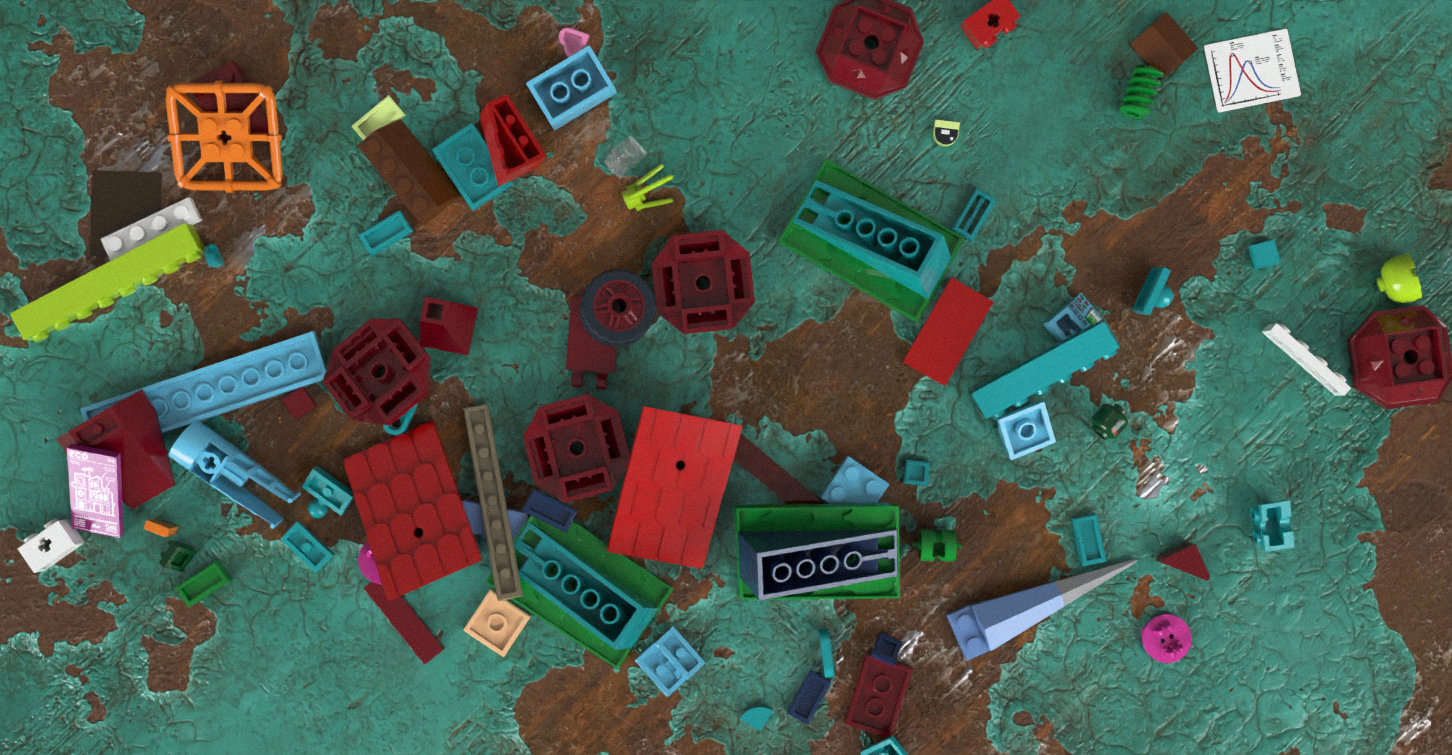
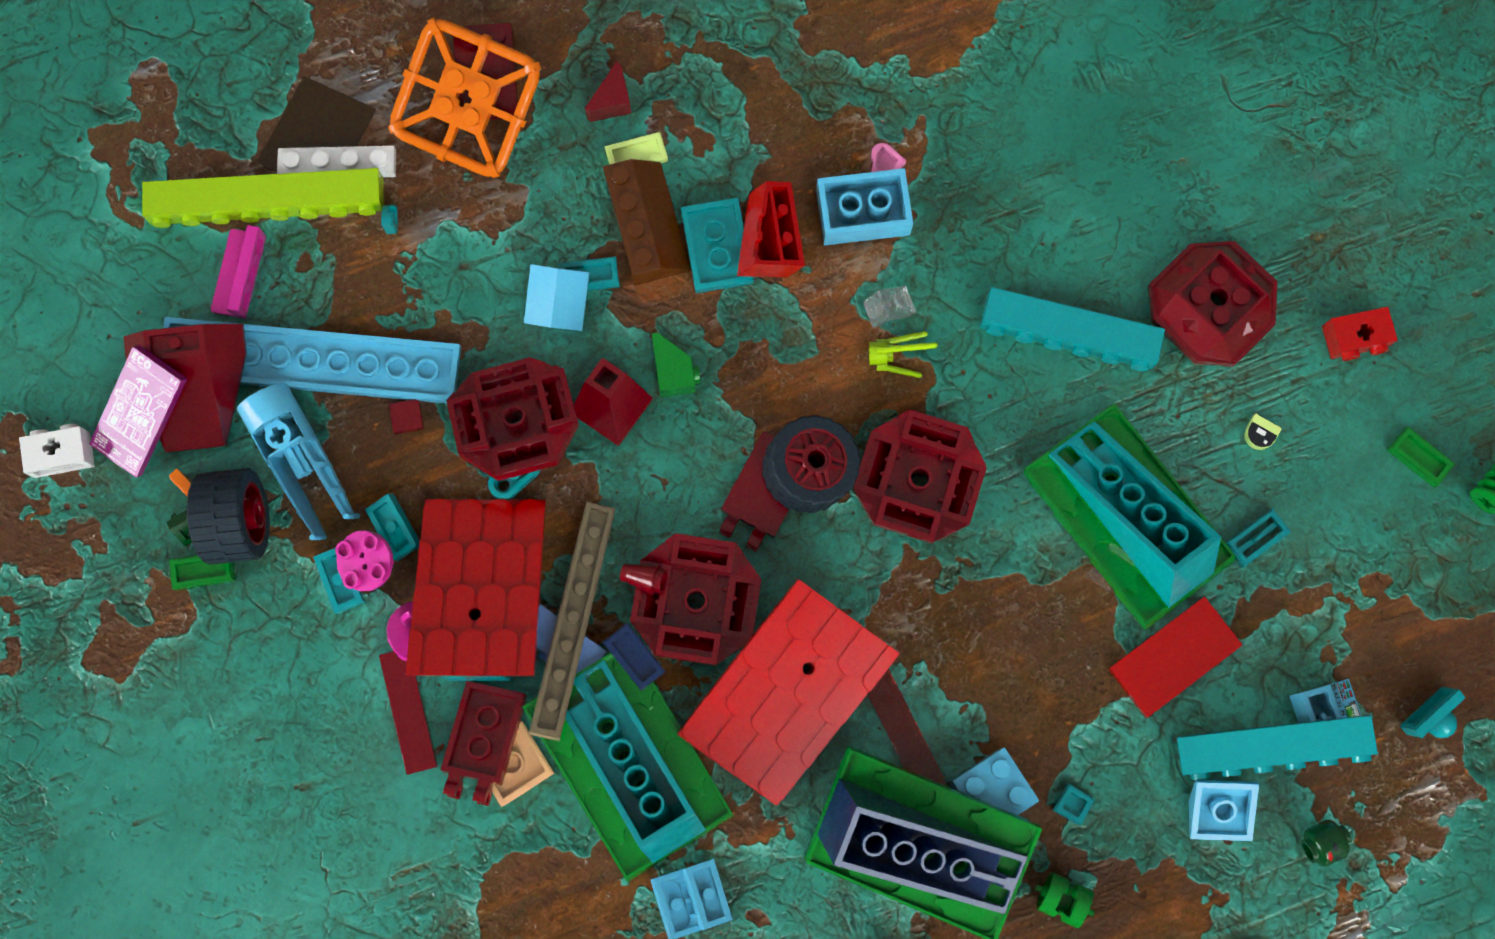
camera: 20 degrees right, 10 degrees down
none -> black wheel [187,468,270,565]
none -> dark pink panel [211,225,266,319]
none -> dark pink plate [335,530,394,591]
none -> dark red tile [440,681,527,806]
none -> medium azure slope [524,264,590,331]
none -> dark red slope [585,62,631,122]
none -> dark red cone [620,563,668,595]
none -> green slope [652,333,701,398]
none -> teal brick [979,287,1165,371]
none -> green tile [1387,426,1455,488]

